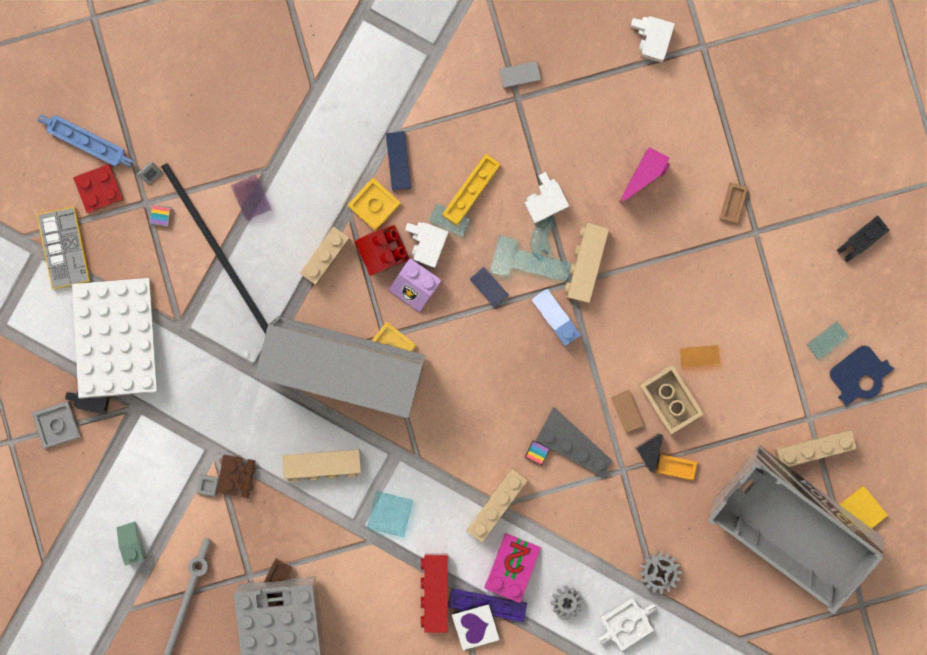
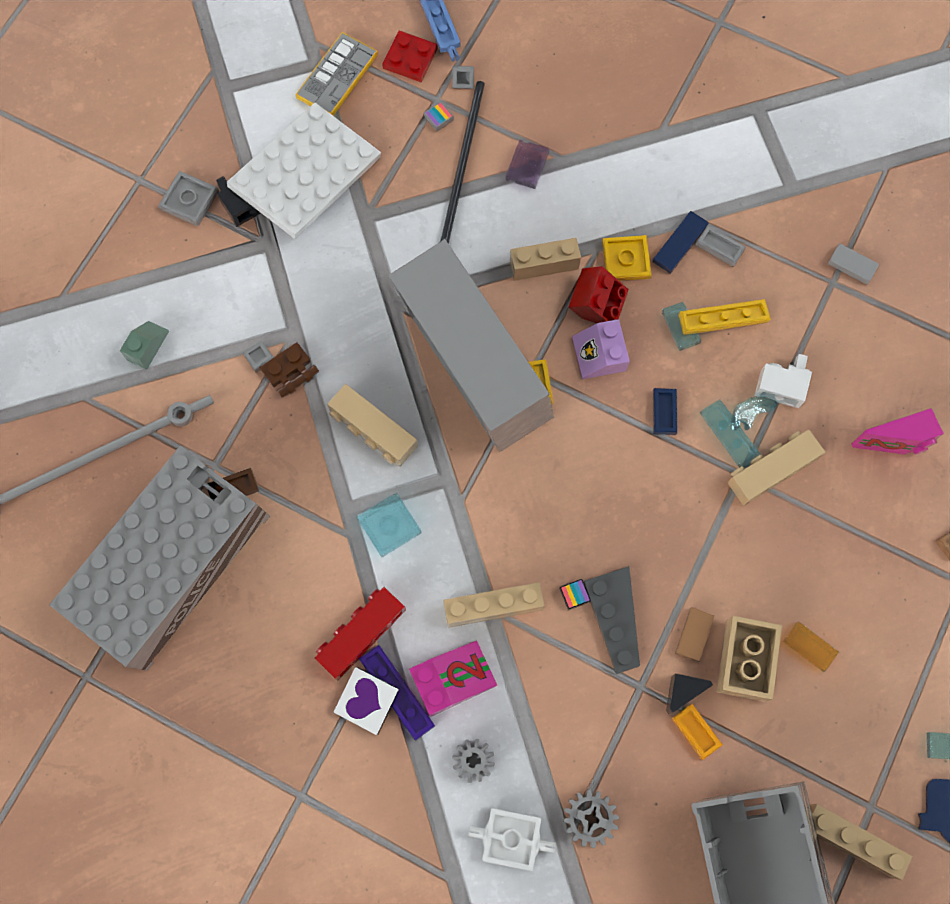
camera: 45 degrees right, 15 degrees down
white hinge [405,222,448,268] -> none
clear light blue tile [490,235,518,277] -> none
slope [531,289,581,346] -> none
none -> light grey tile [696,225,746,267]

